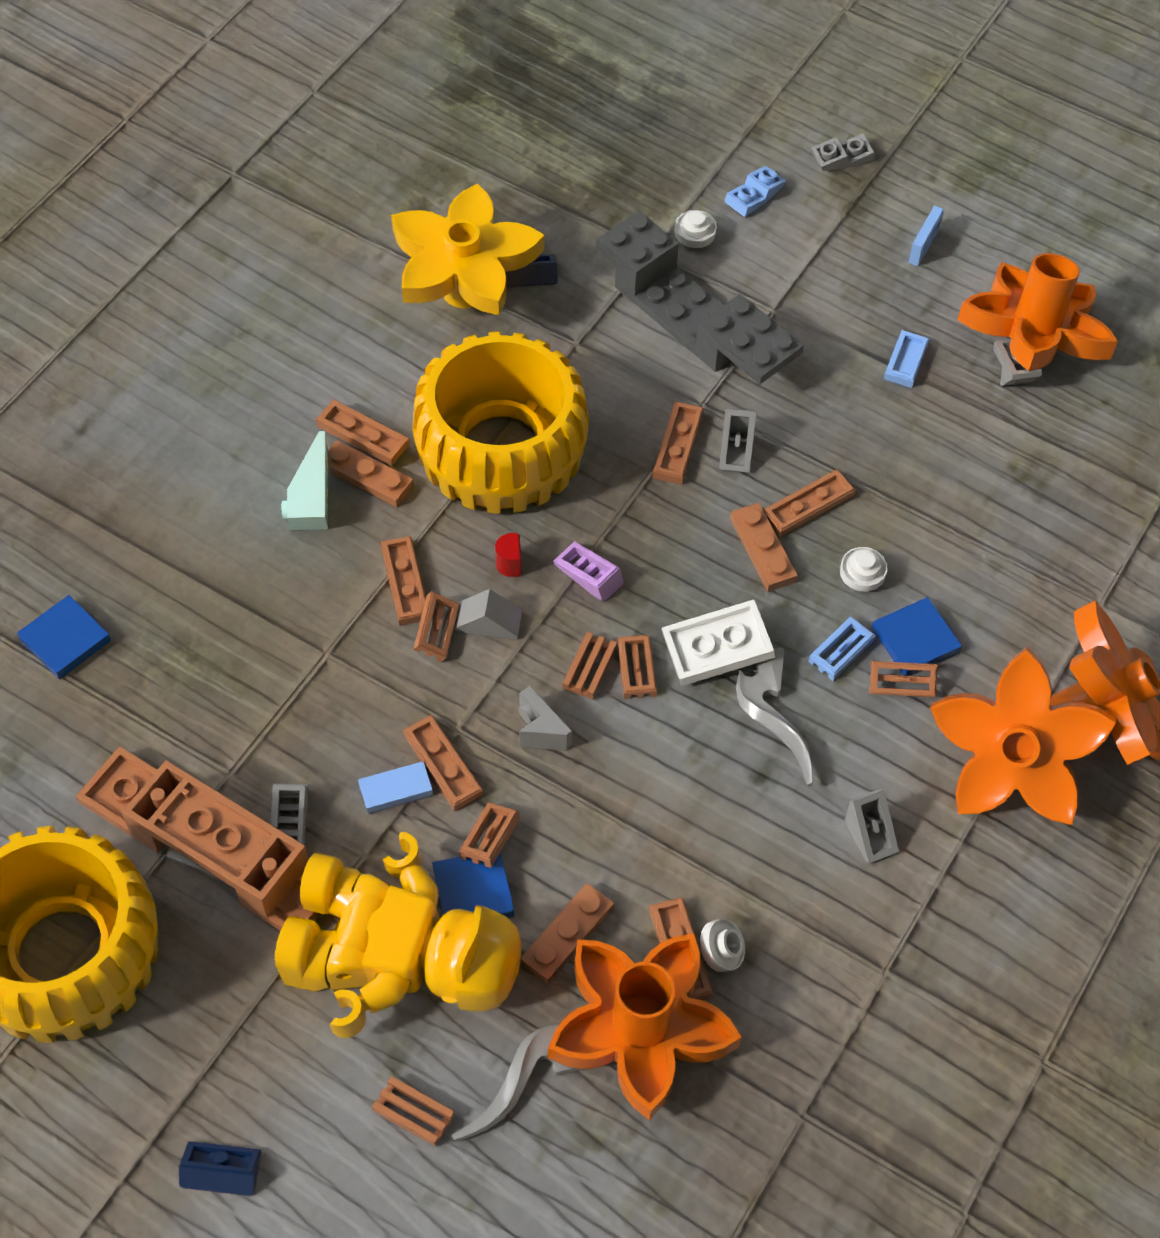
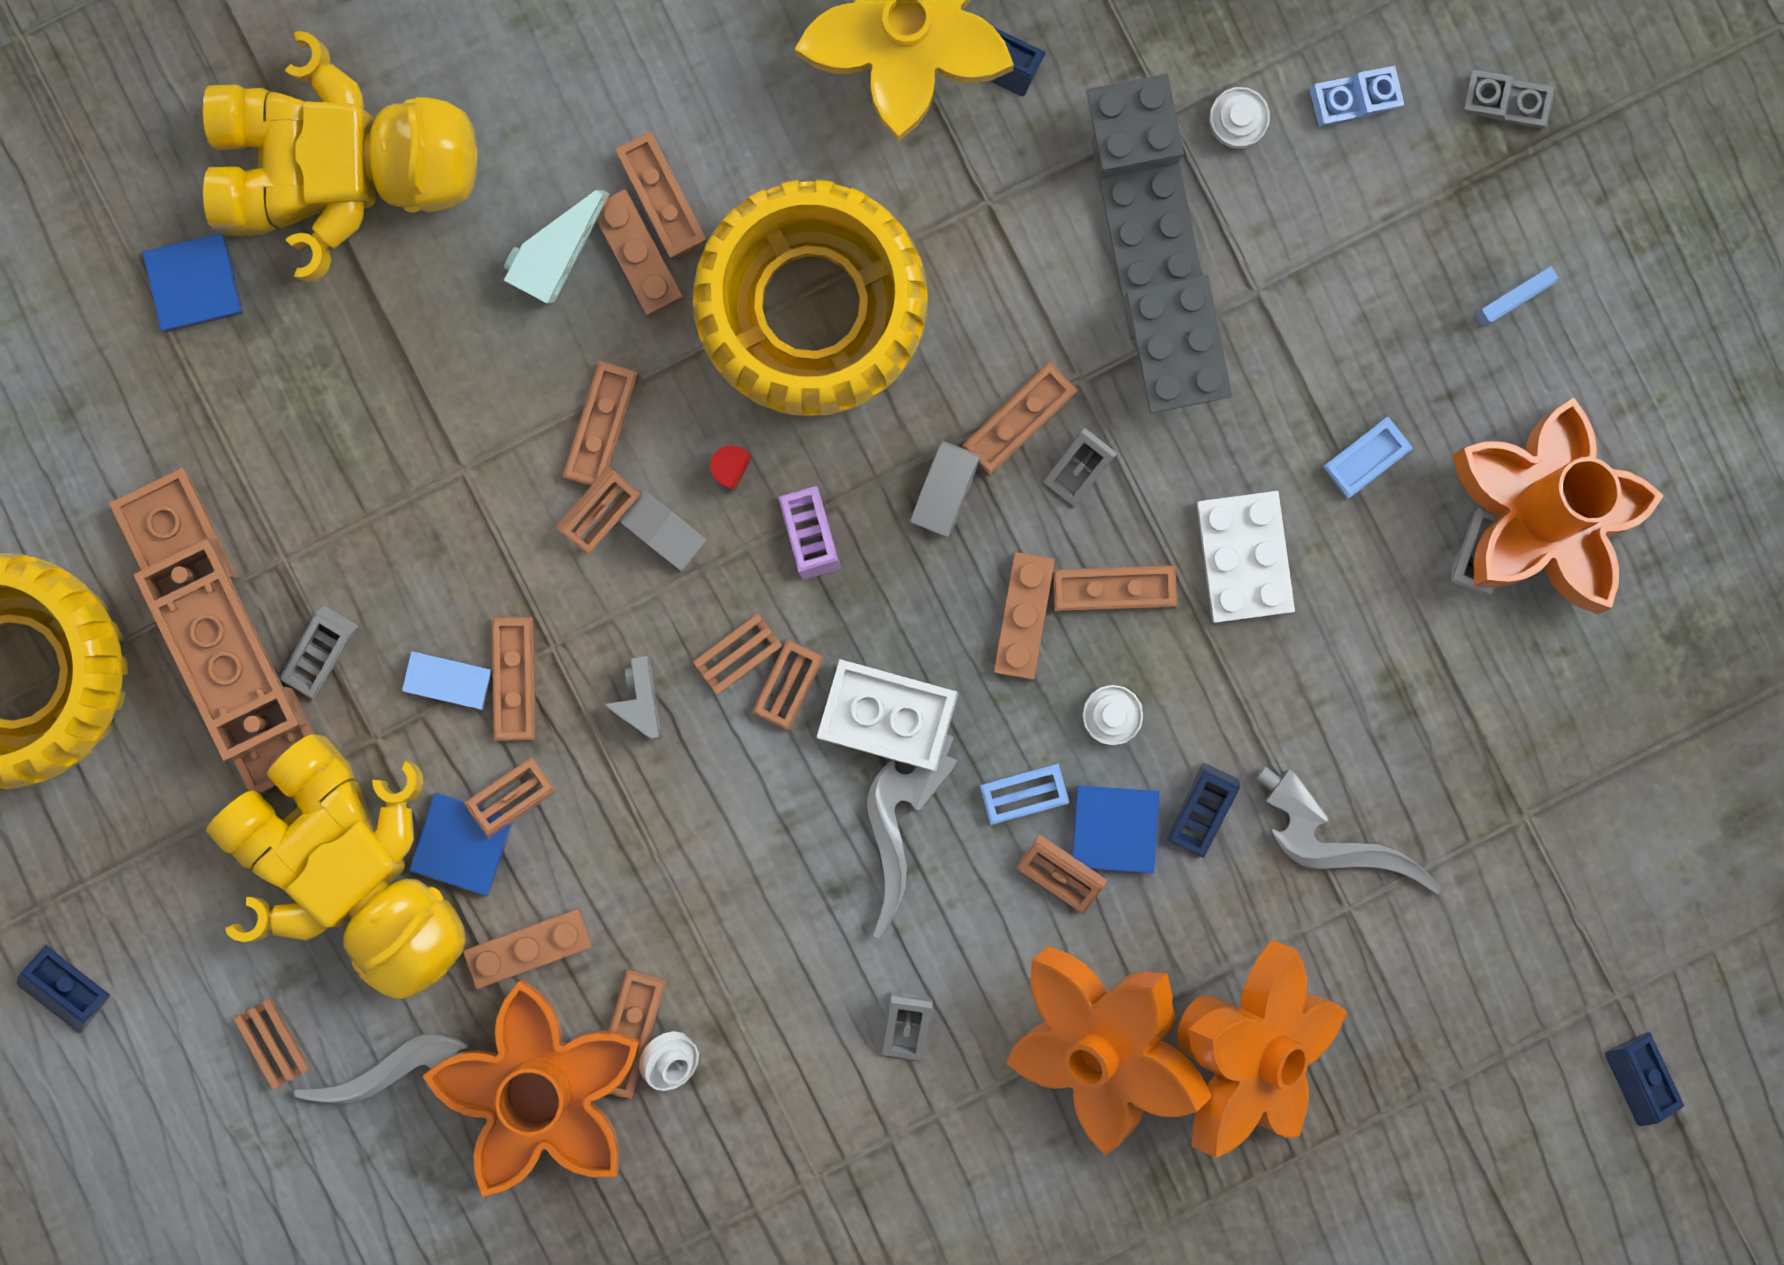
camera: 30 degrees right, 30 degrees up
none -> yellow piece [203,31,477,282]
none -> light grey slope [910,441,981,537]
none -> dark blue slope [1167,763,1240,858]
none -> white plate [1196,491,1295,623]
none -> light grey piece [1255,767,1442,895]

